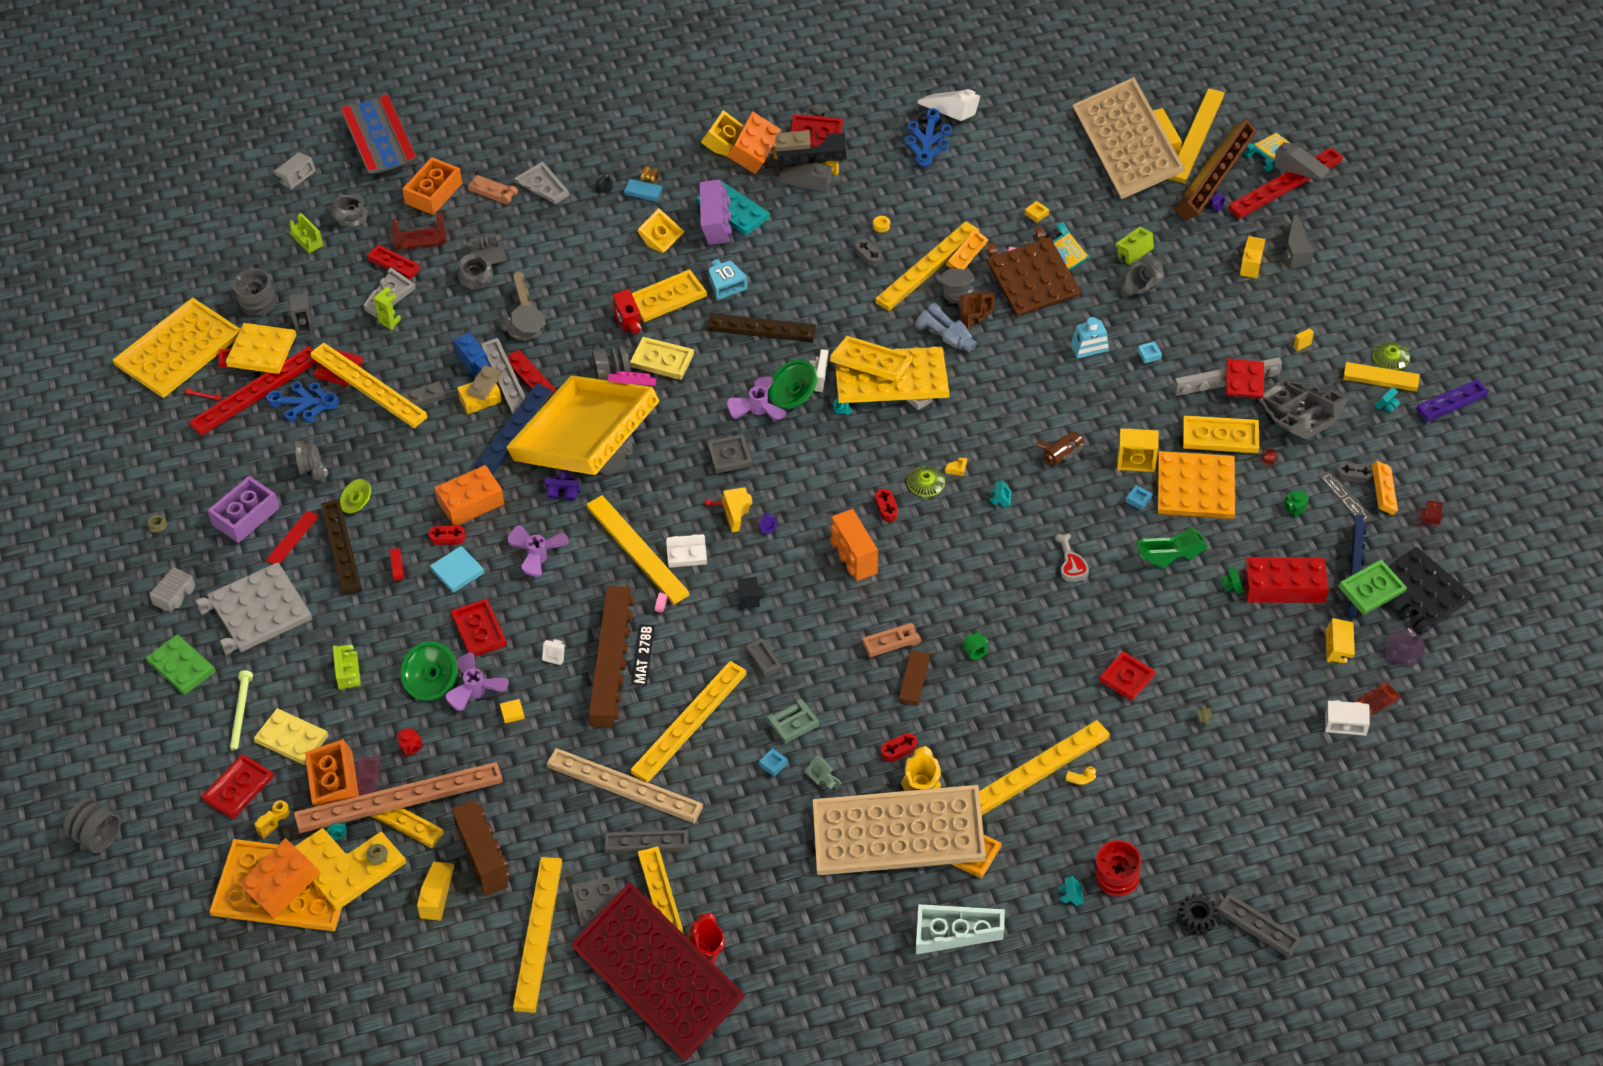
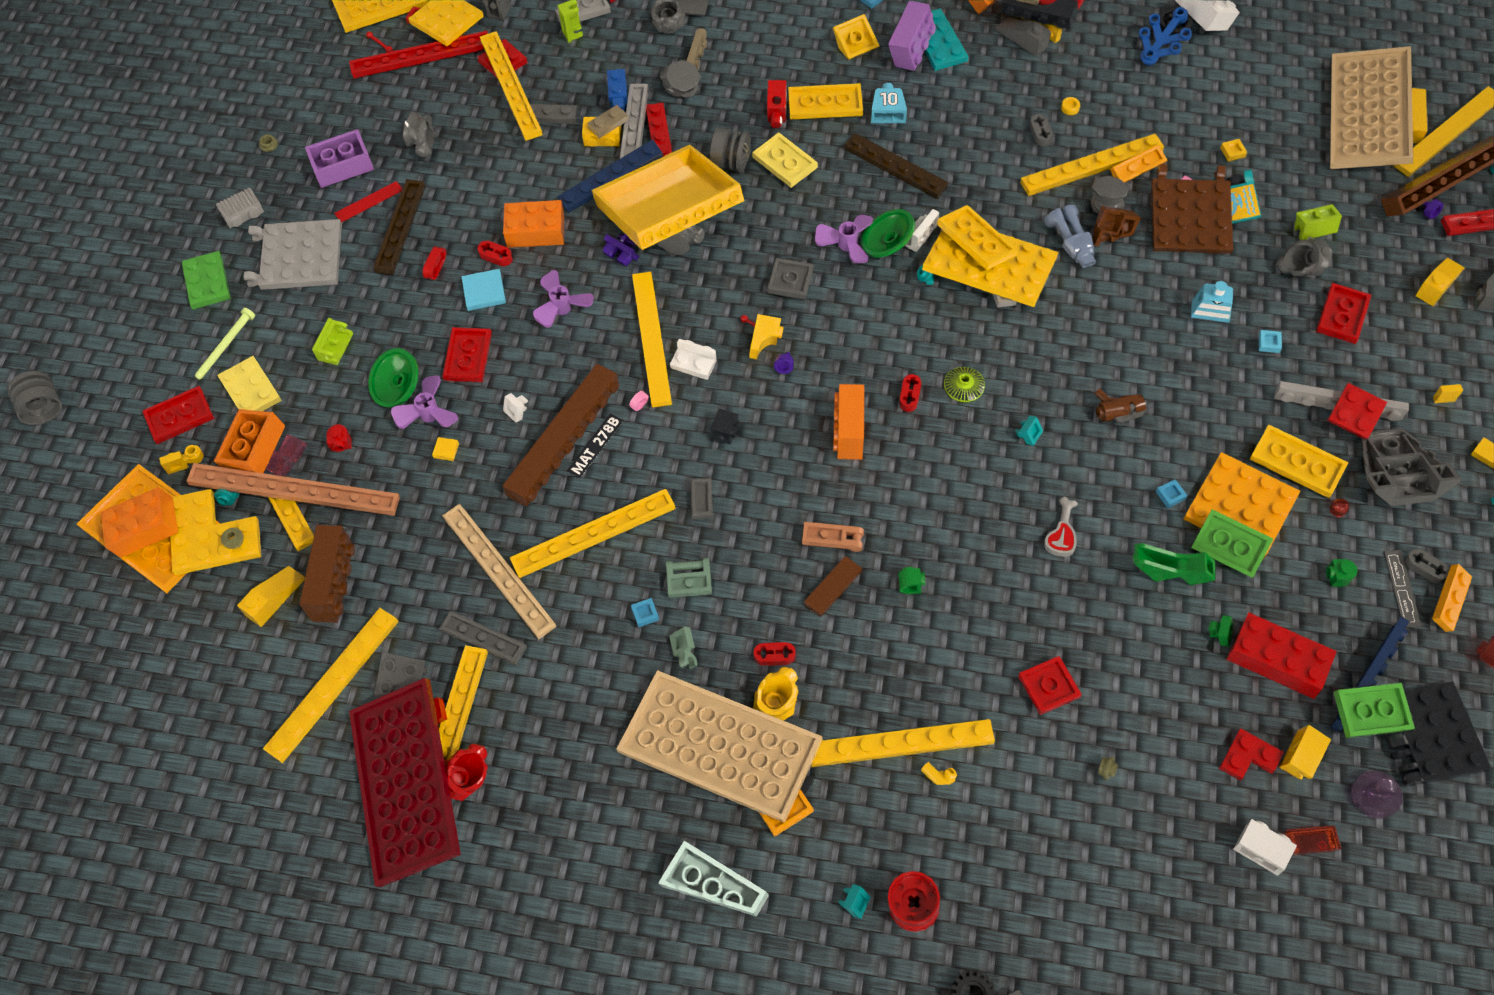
camera: 30 degrees right, 10 degrees up
blue plant [267,382,339,423] -> none
lime dish [340,479,371,514] -> none
dark pink plate [608,371,656,386] -> none
yellow tile [945,458,967,476] -> none
yellow brick [1117,428,1158,472] -> none
none -> bright green plate [1191,509,1273,578]
none -> red plate [1219,728,1284,781]
none -> red tile [1316,283,1372,344]

